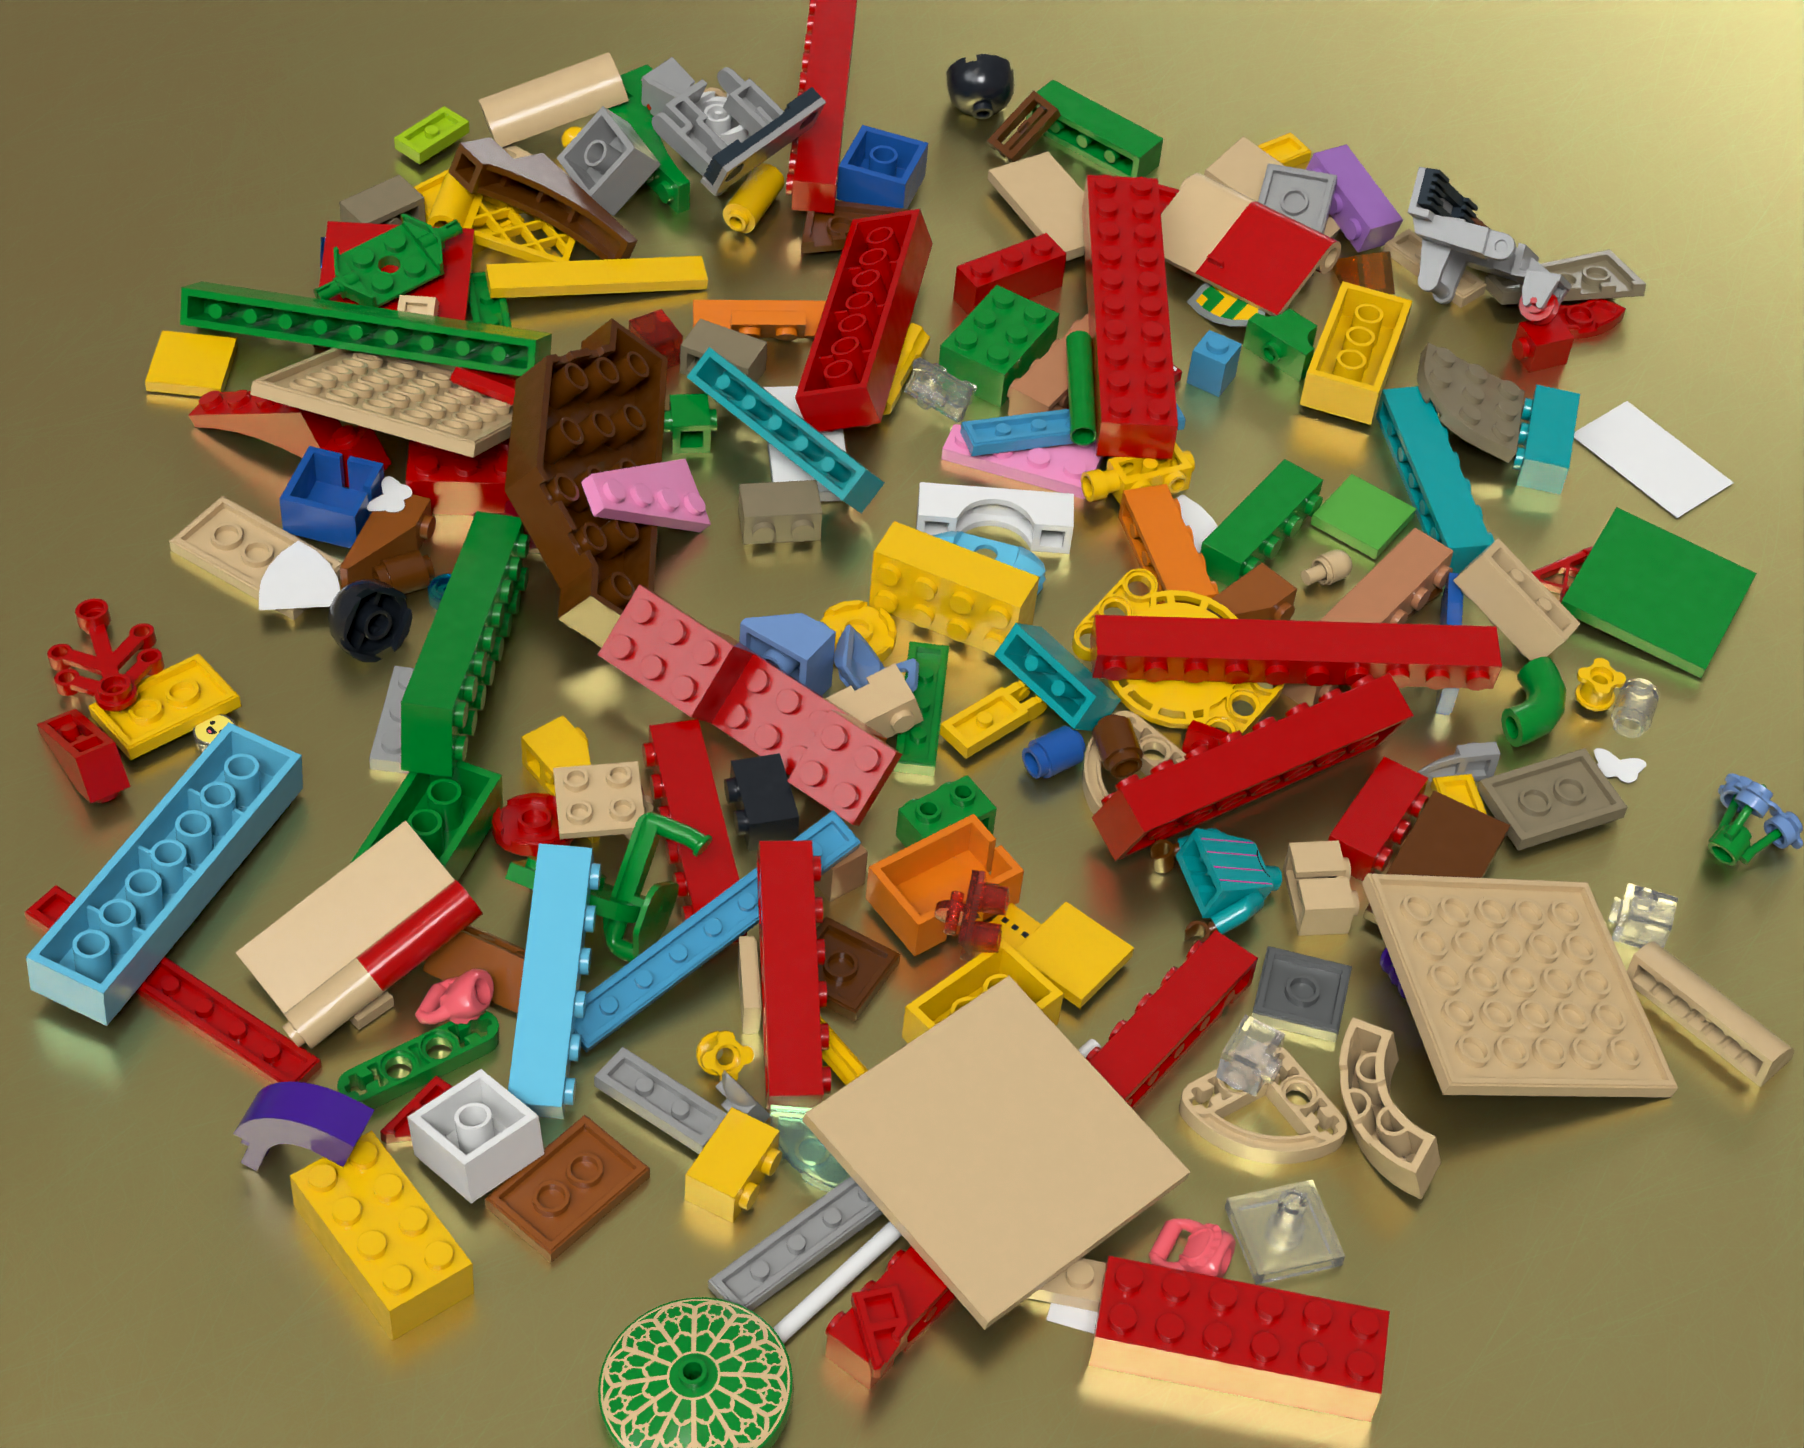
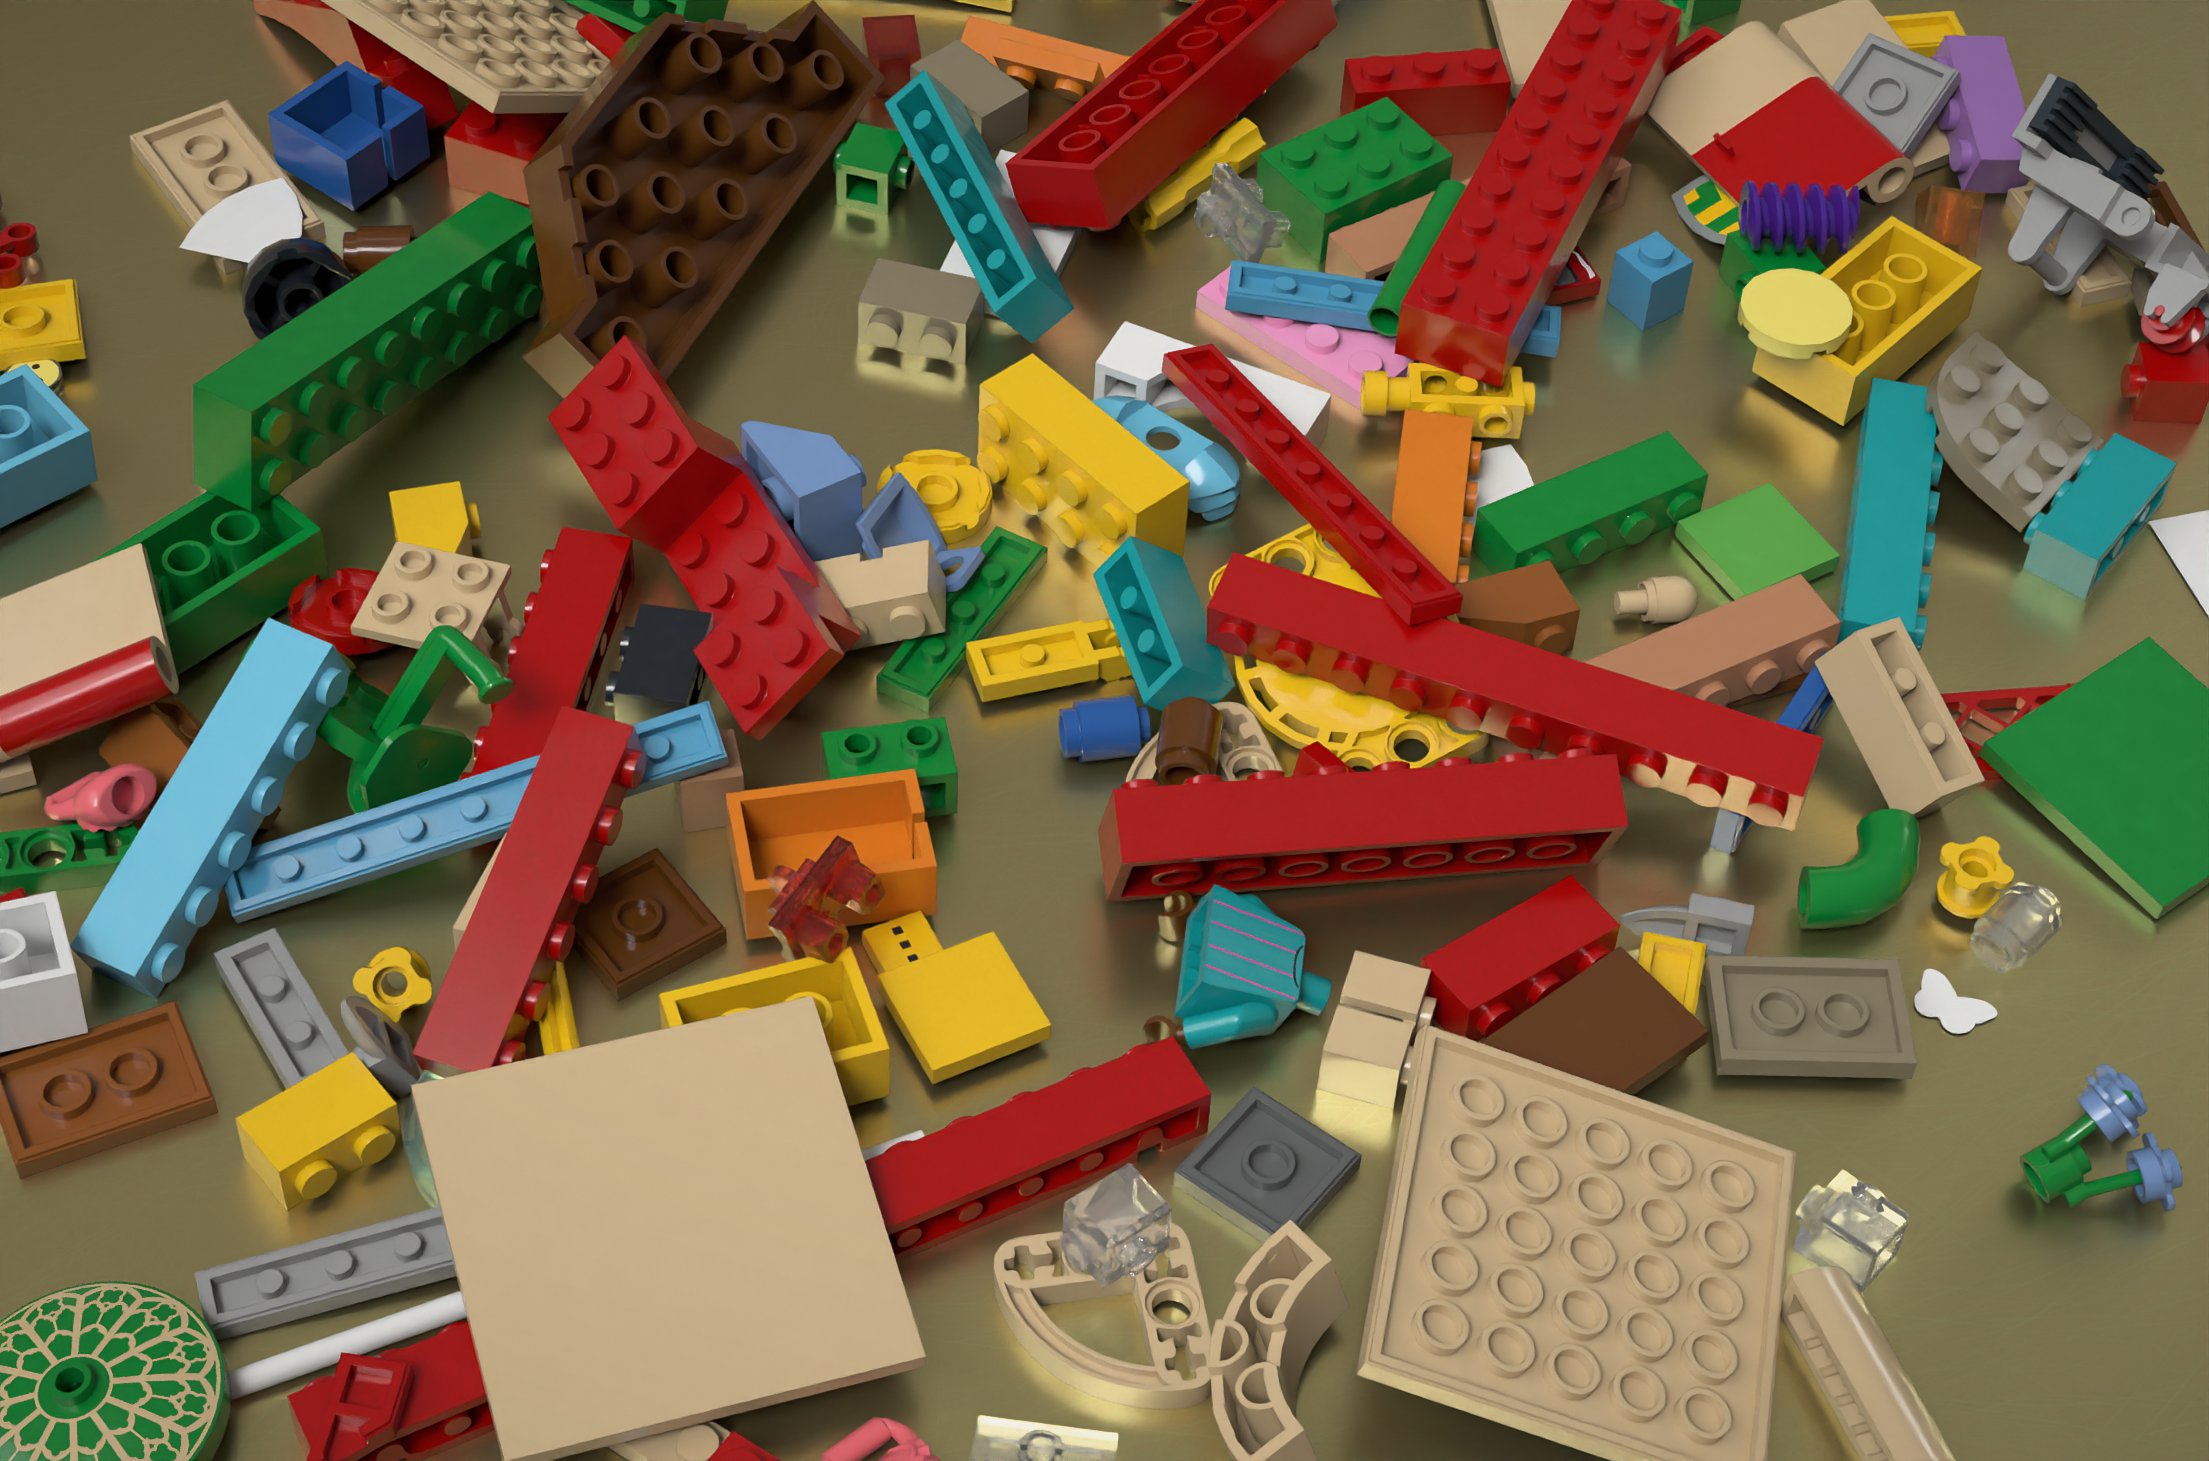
camera: 25 degrees right, 0 degrees up
dark orange slope [339,494,436,589] -> none
white sticker [367,476,413,512] -> none
bright pink wing [581,458,711,532] -> none
none -> red tile [1161,344,1464,626]
none -> light yellow tile [1737,268,1853,360]
none -> dark purple piece [1738,181,1860,255]

